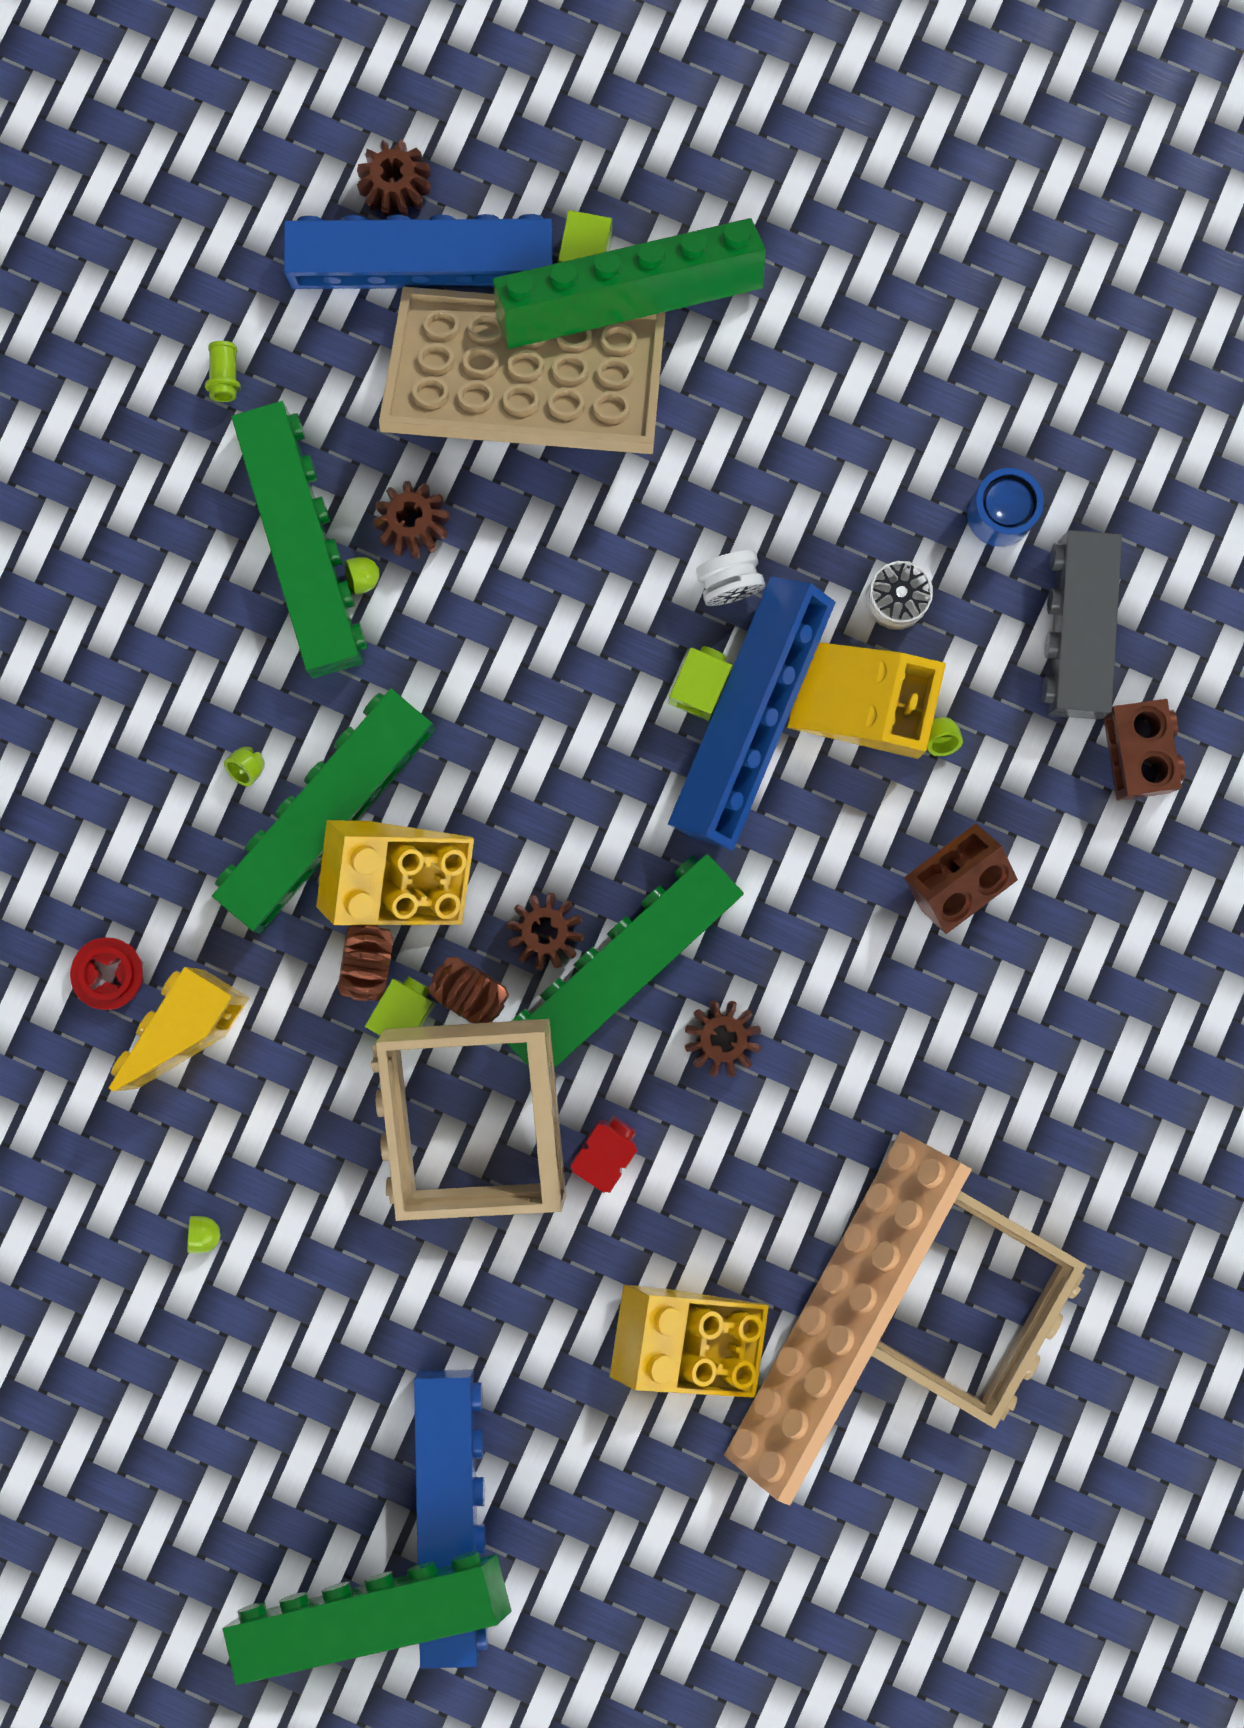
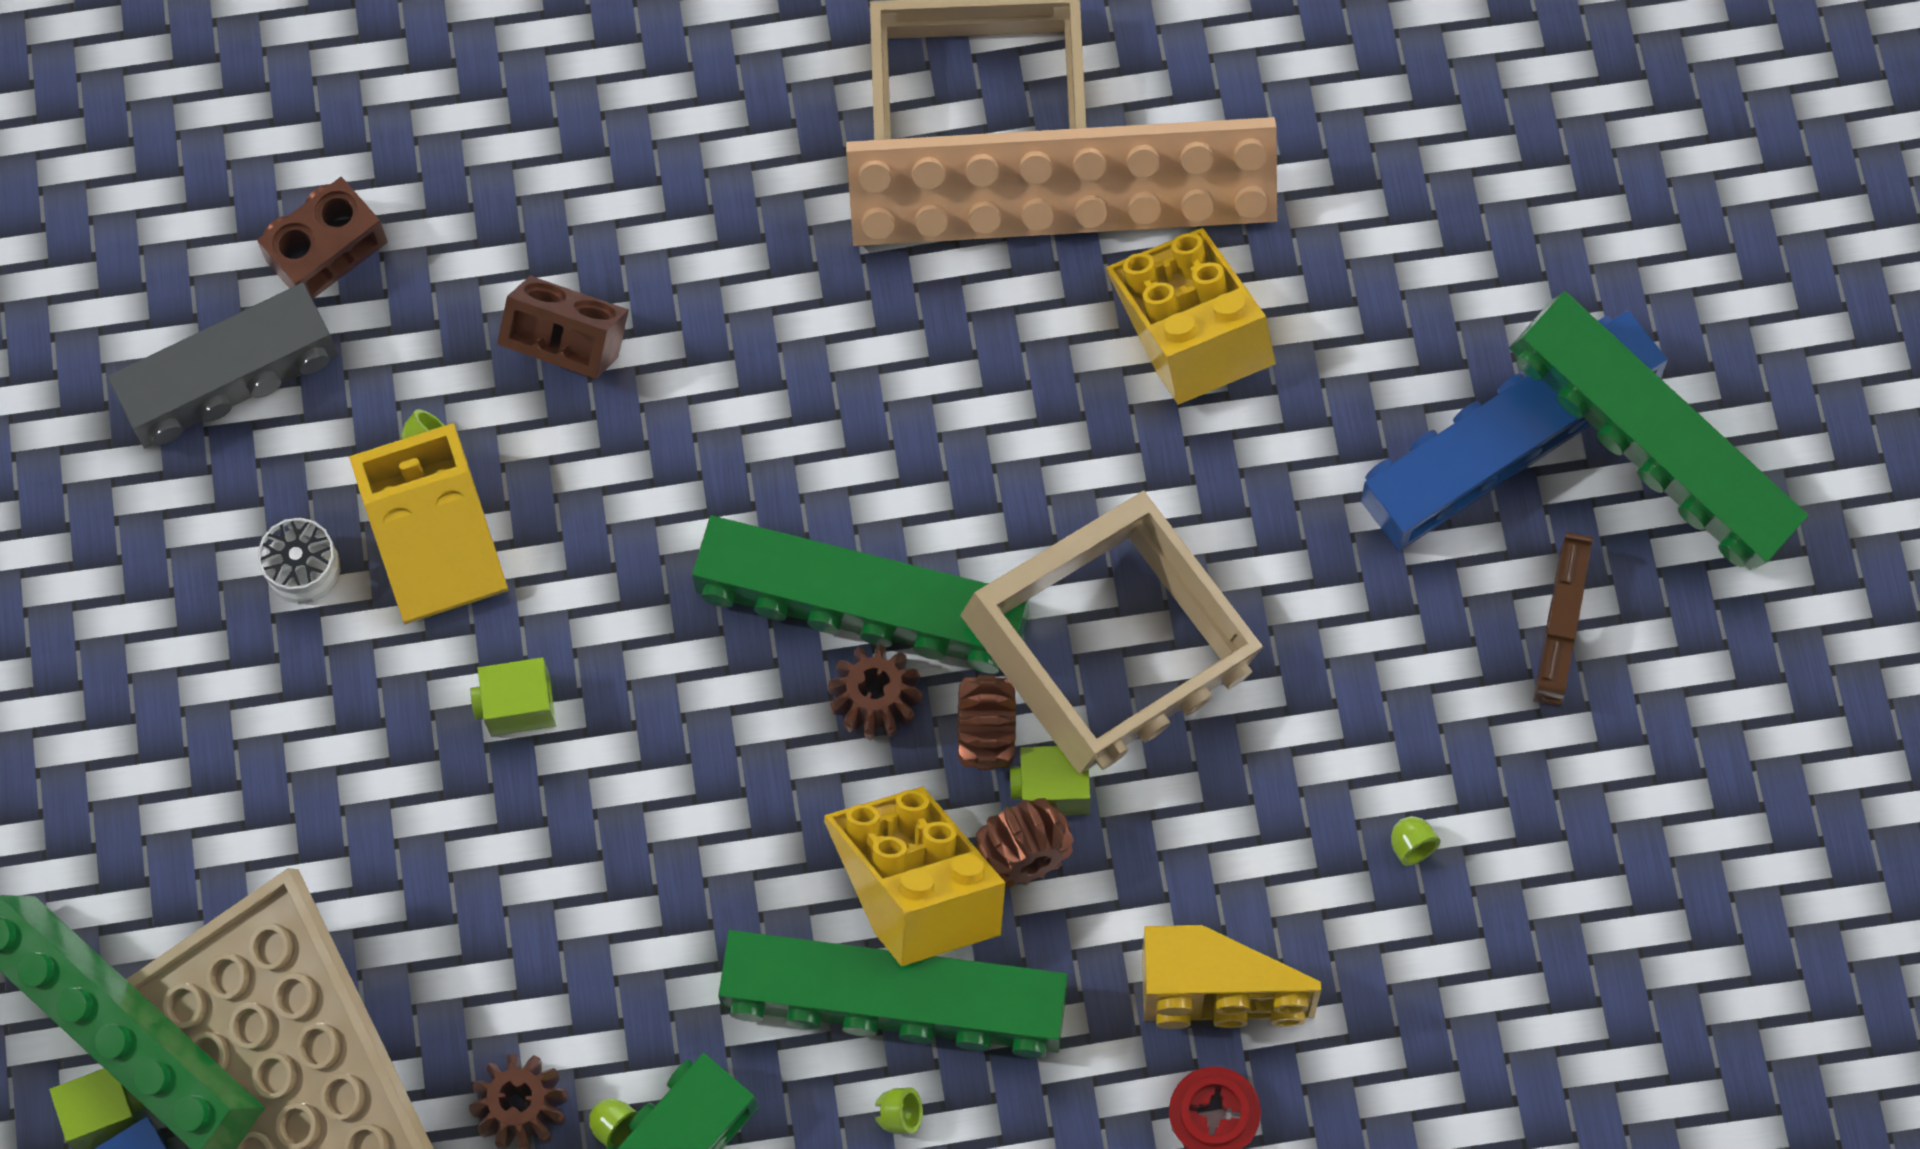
camera: 120 degrees left, 15 degrees down
red brick [570,1116,637,1193] -> none
blue brick [668,576,836,851] -> none
copper gear [685,1001,761,1077] -> none
white wheel [696,550,766,606] -> none
blue piece [967,468,1044,547] -> none
none -> reddish brown piece [1533,532,1593,707]

